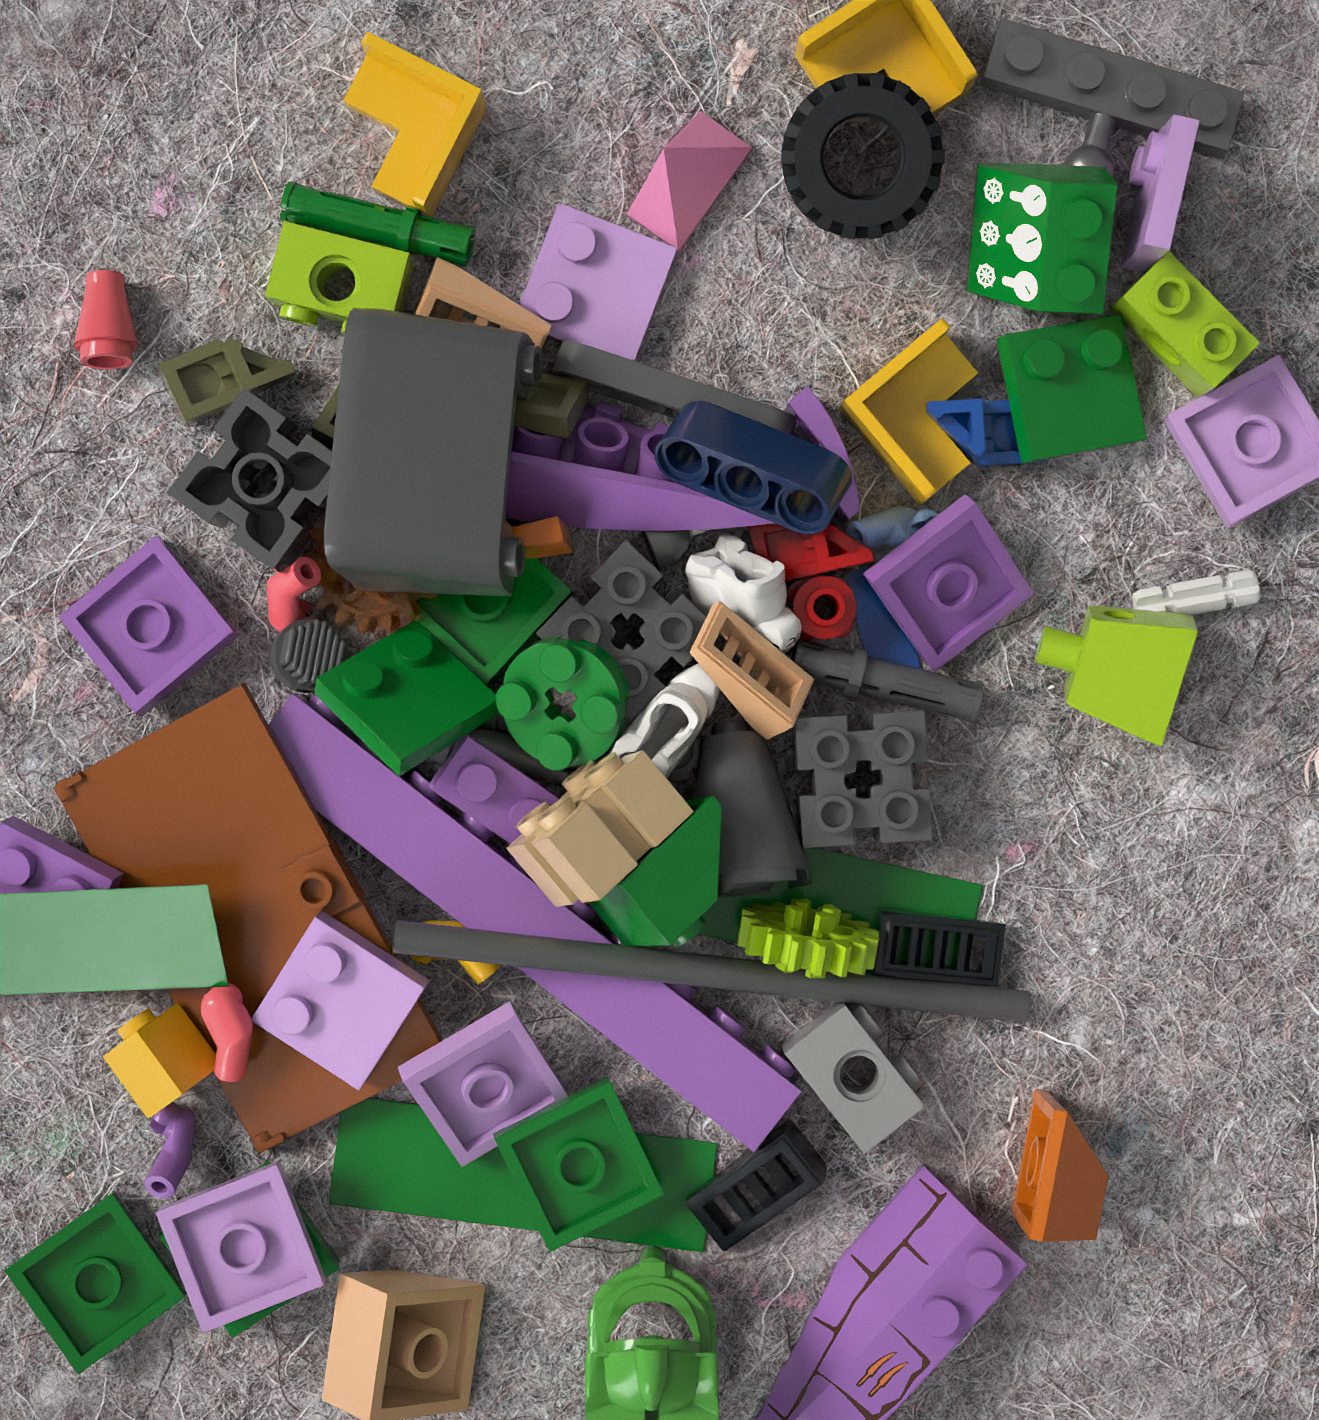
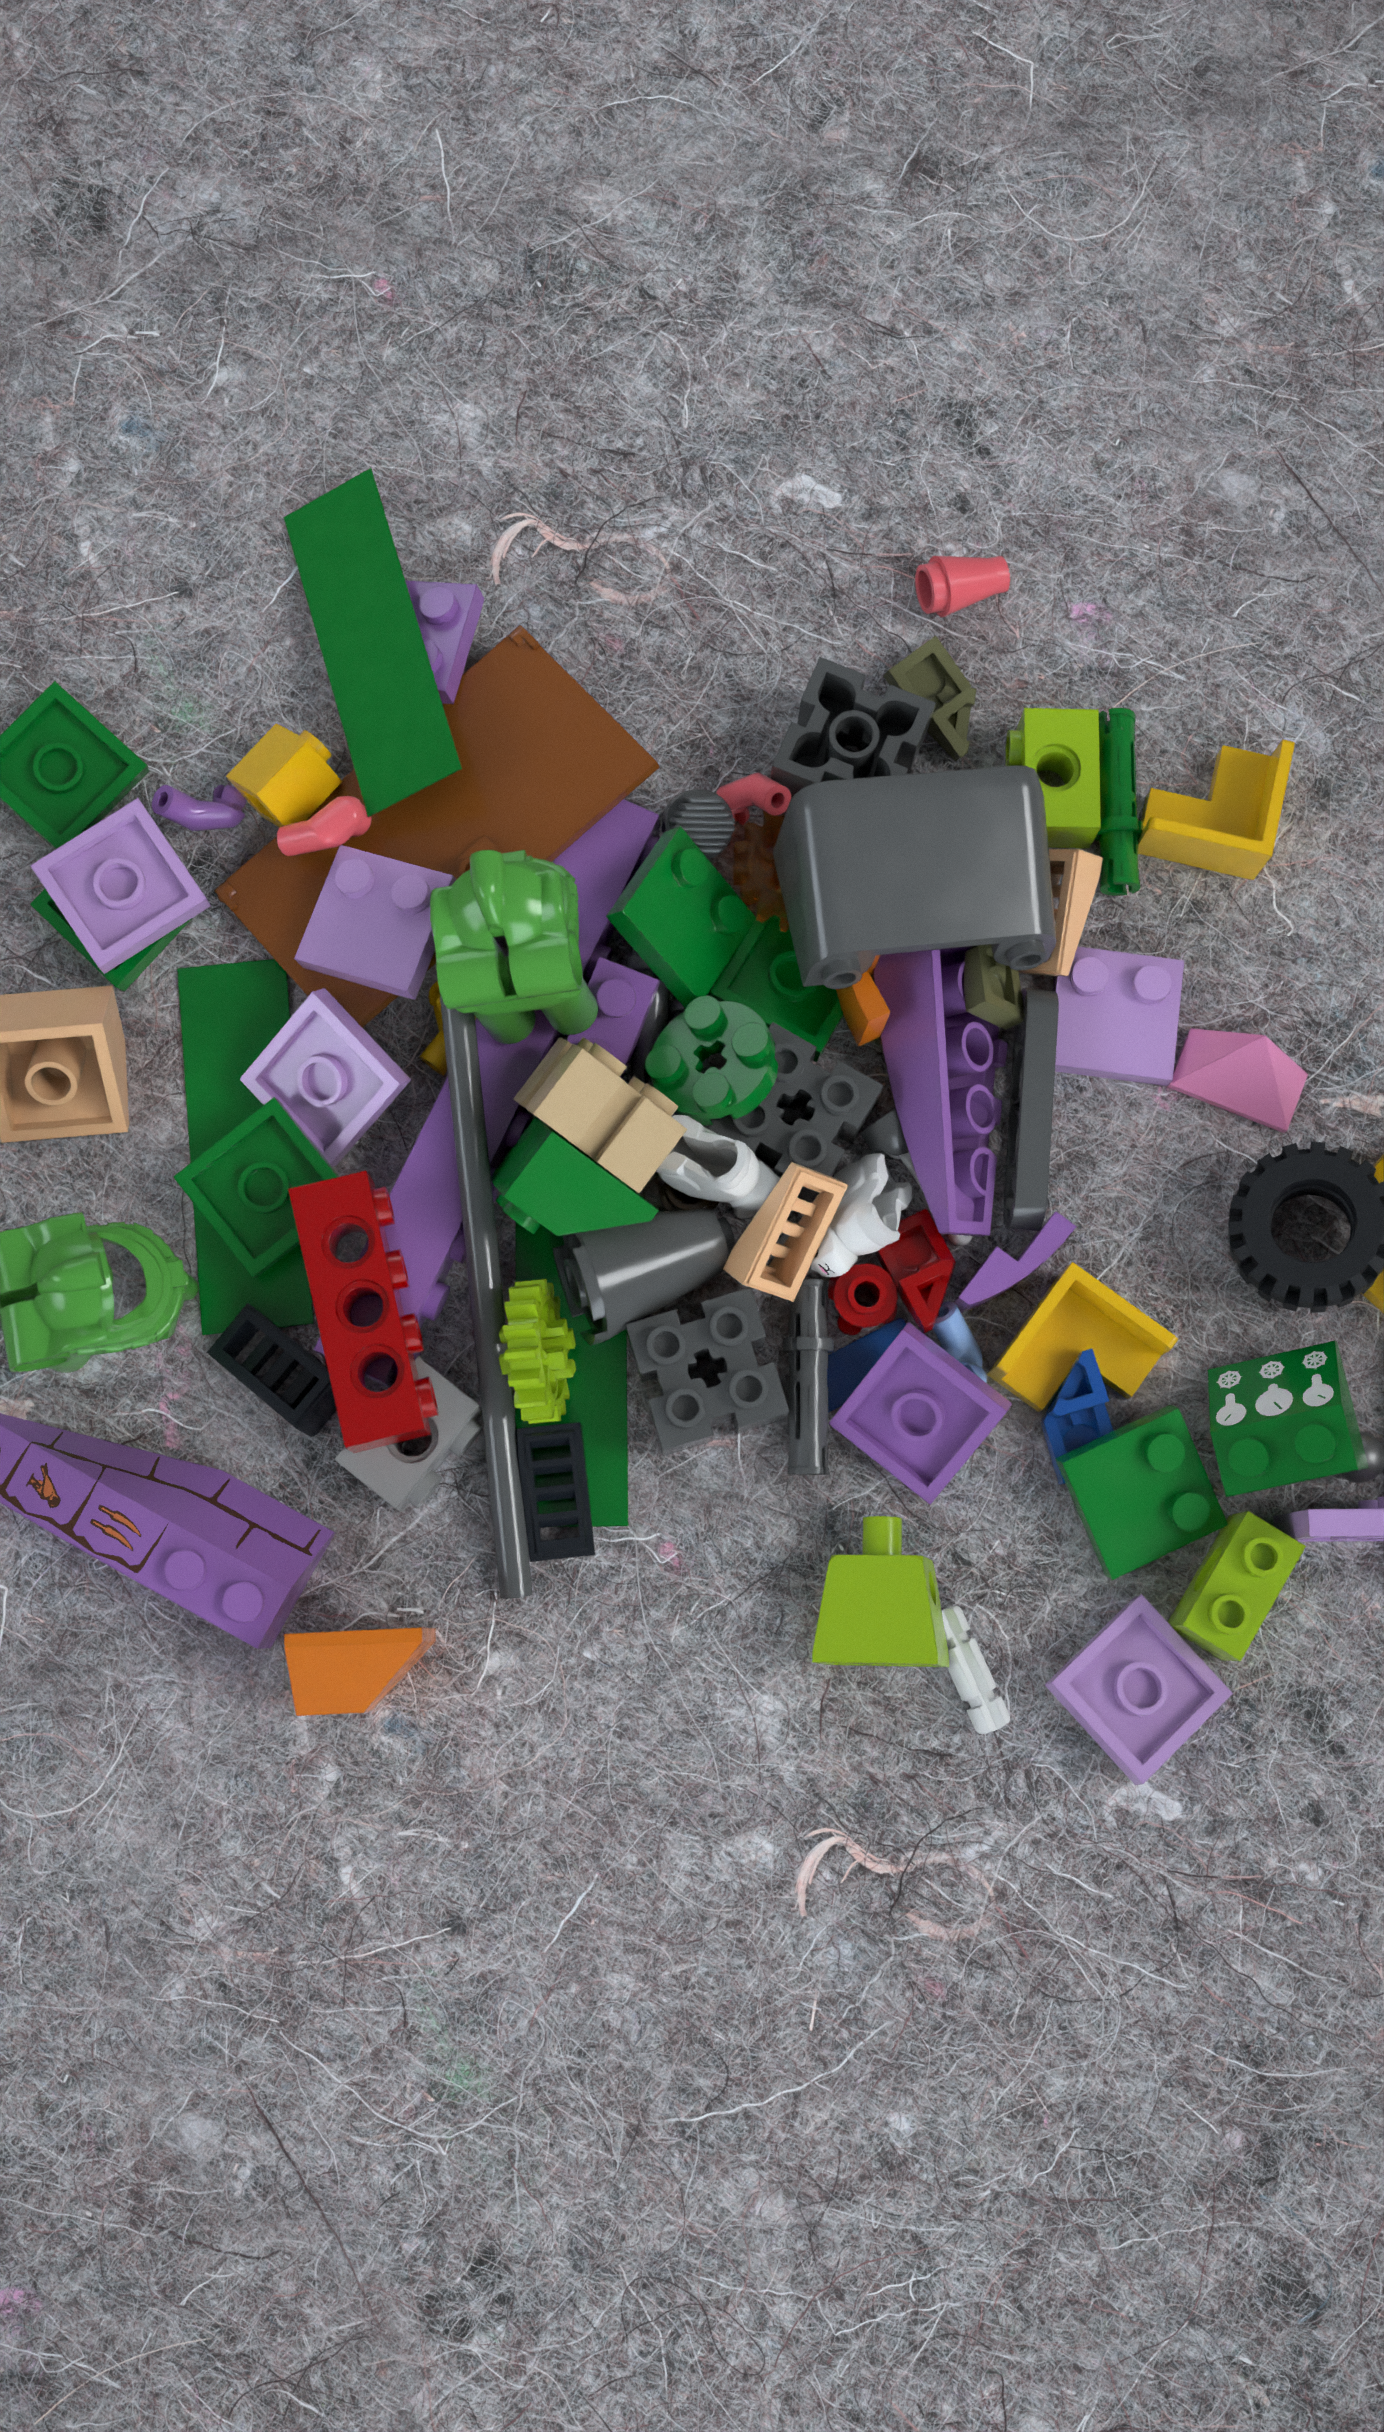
camera: 75 degrees right, 10 degrees down
medium lavender plate [59,536,240,716] -> none
dark blue beam [655,400,852,535] -> none
none -> red brick [288,1170,439,1453]
none -> bright green helmet [430,850,598,1044]

